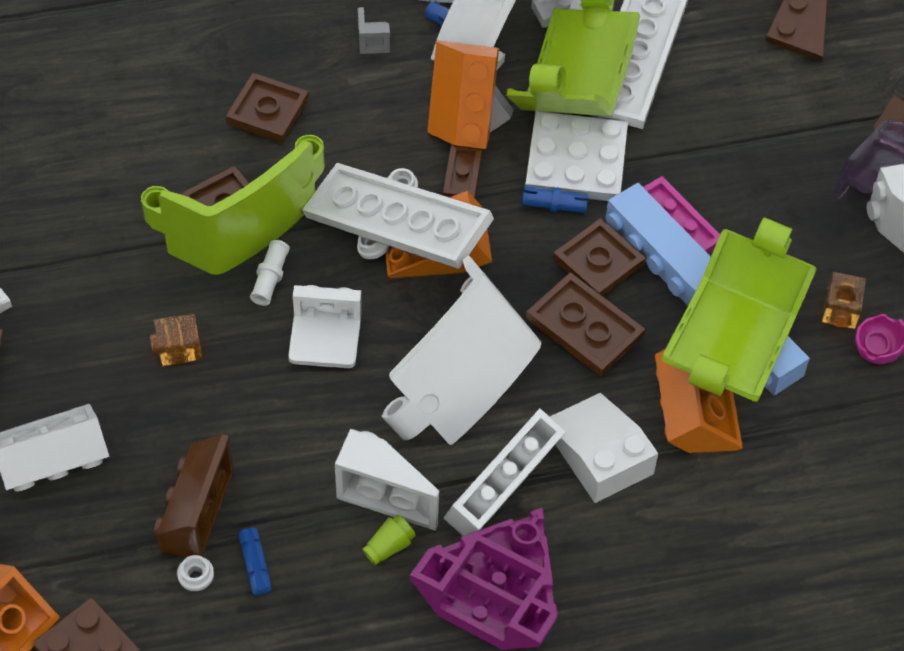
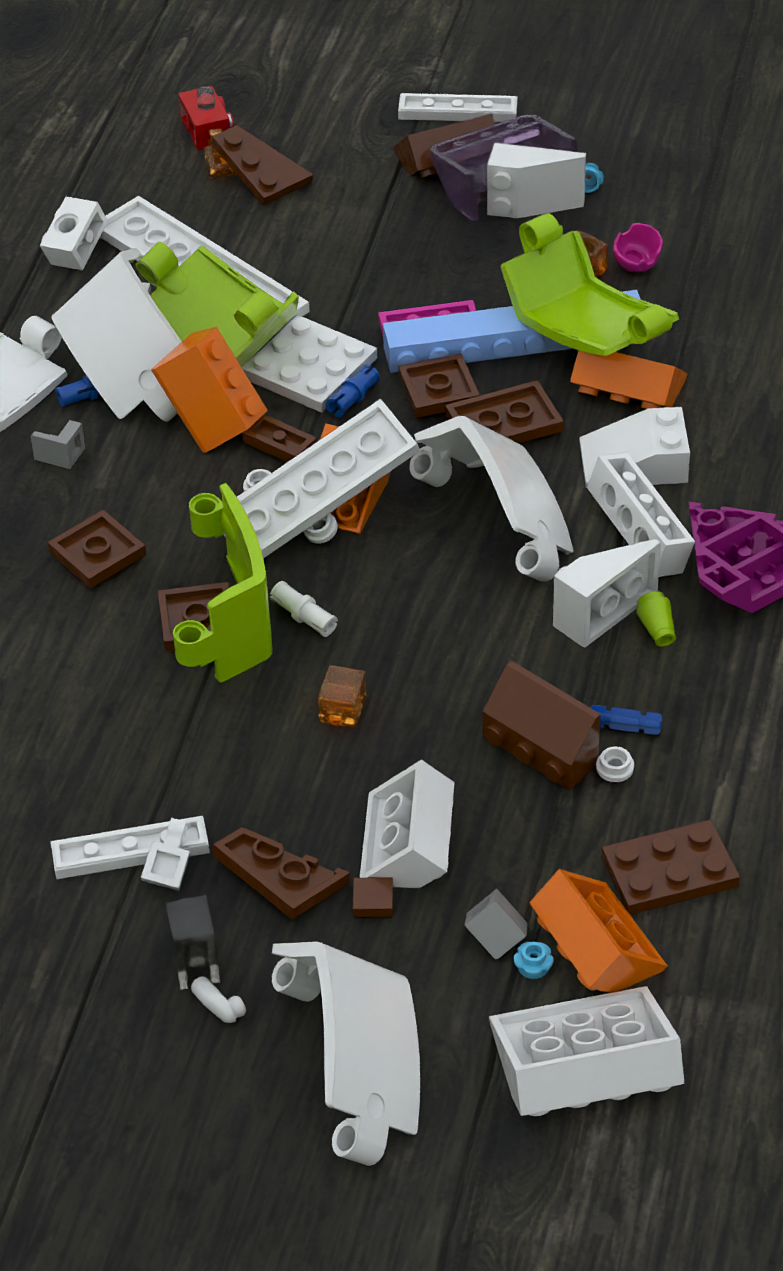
camera: 60 degrees left, 10 degrees down
white bracket [288,285,362,368] -> none

